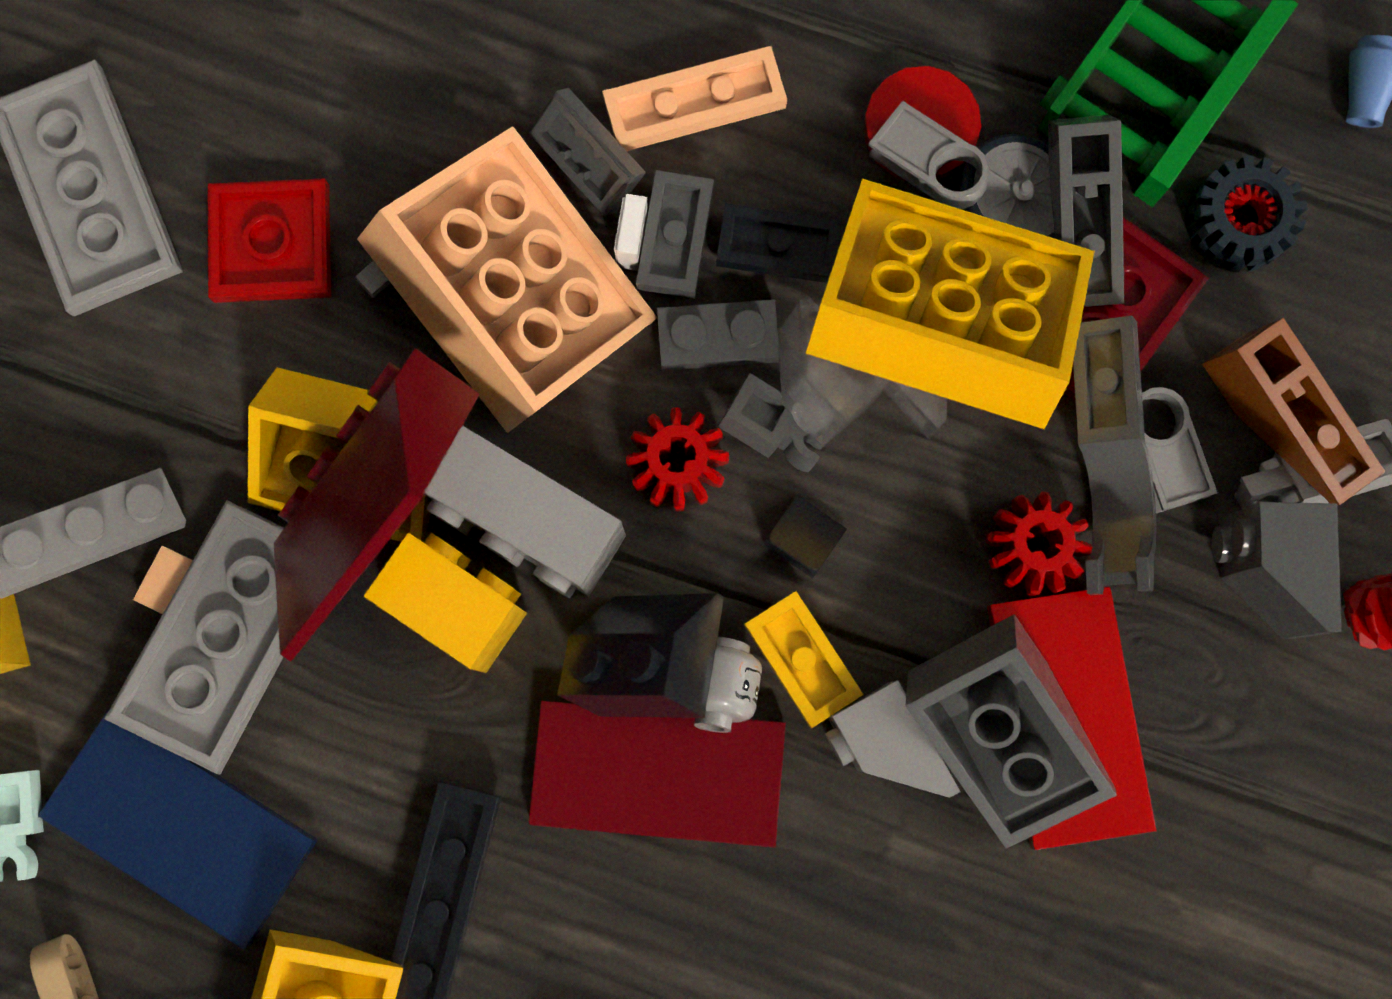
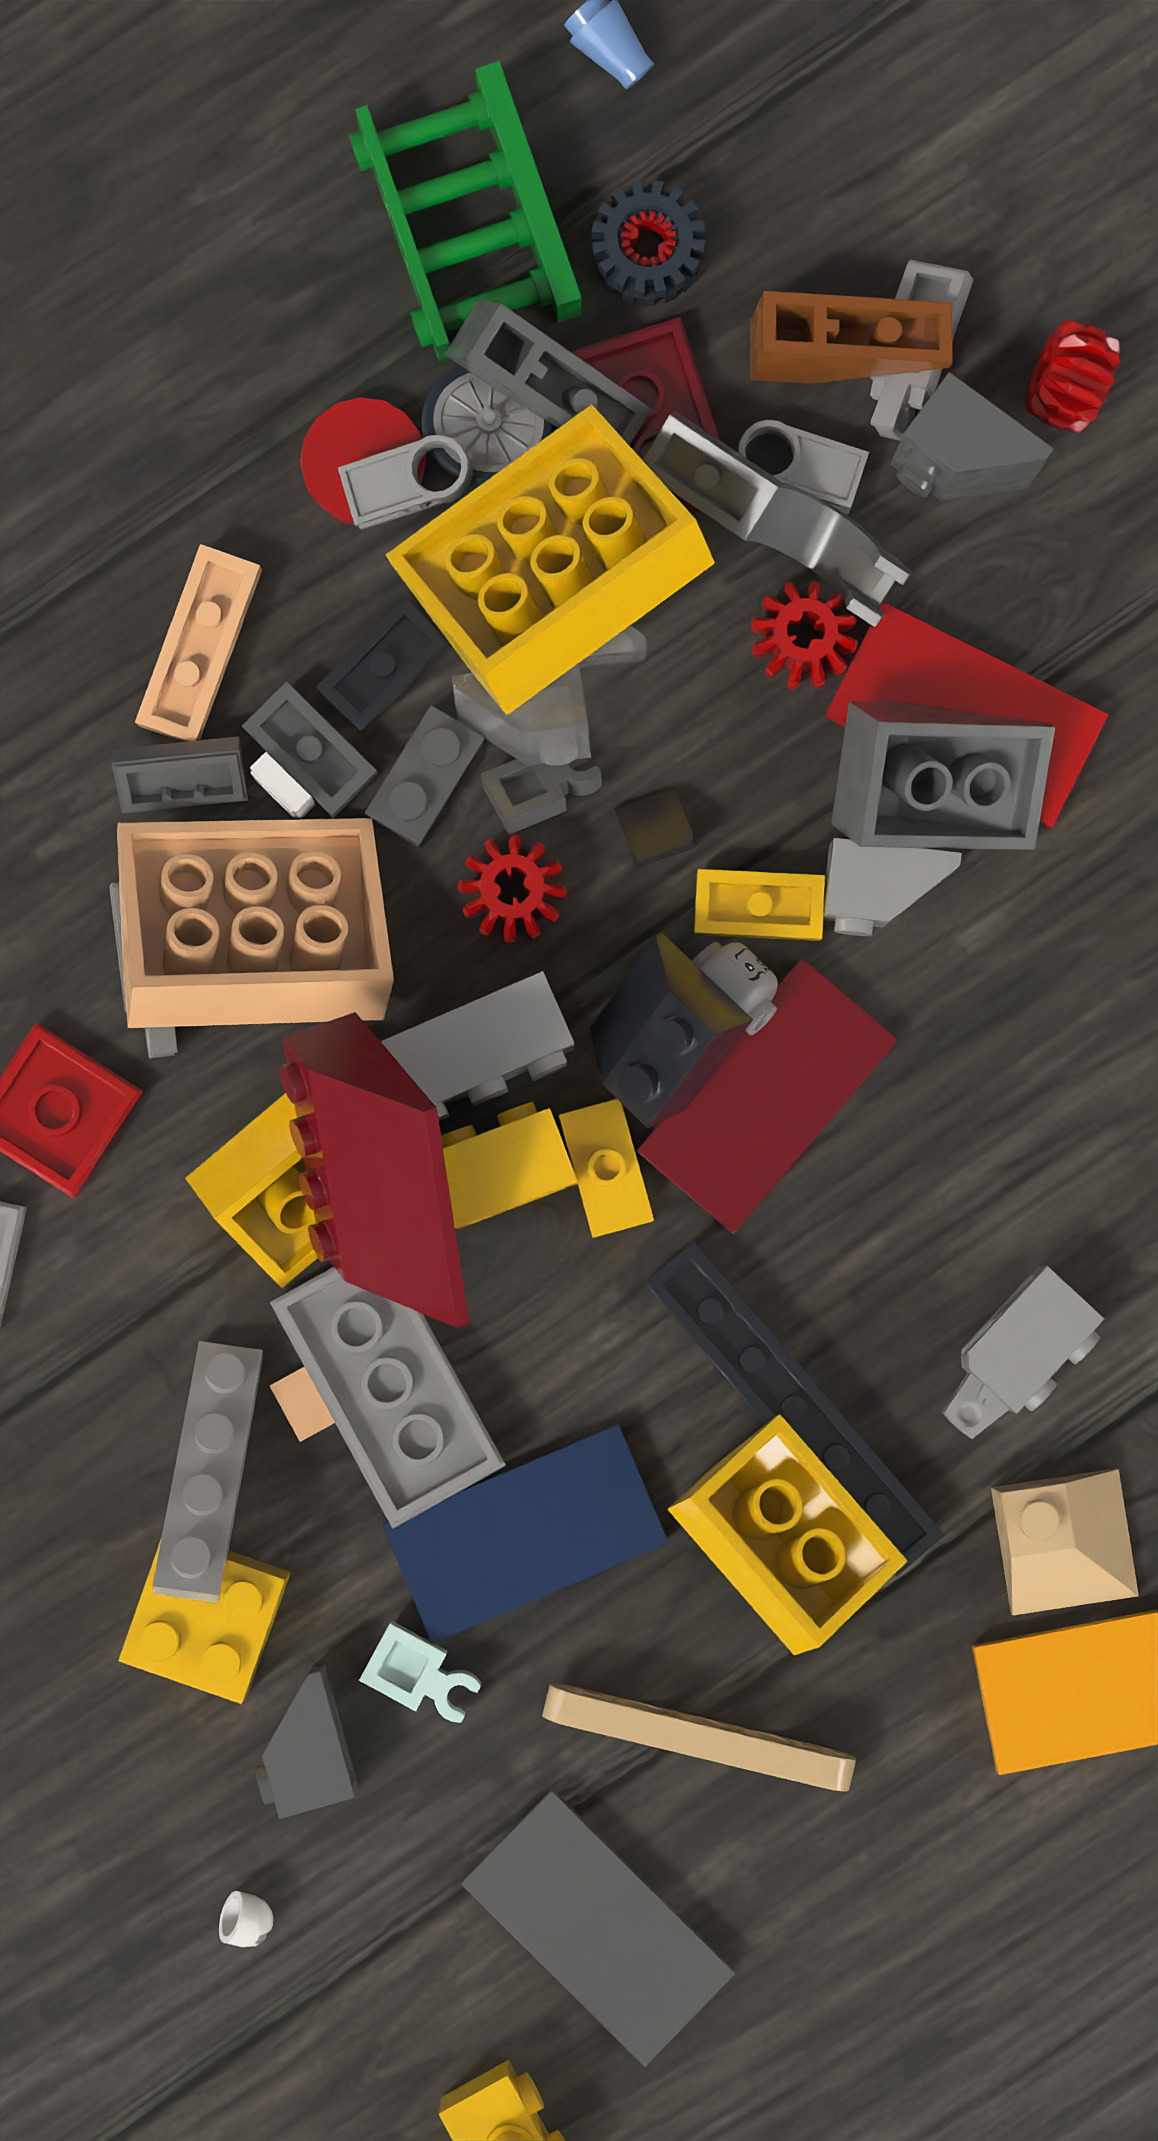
camera: 60 degrees left, 5 degrees up
none -> yellow plate [559,1099,654,1238]

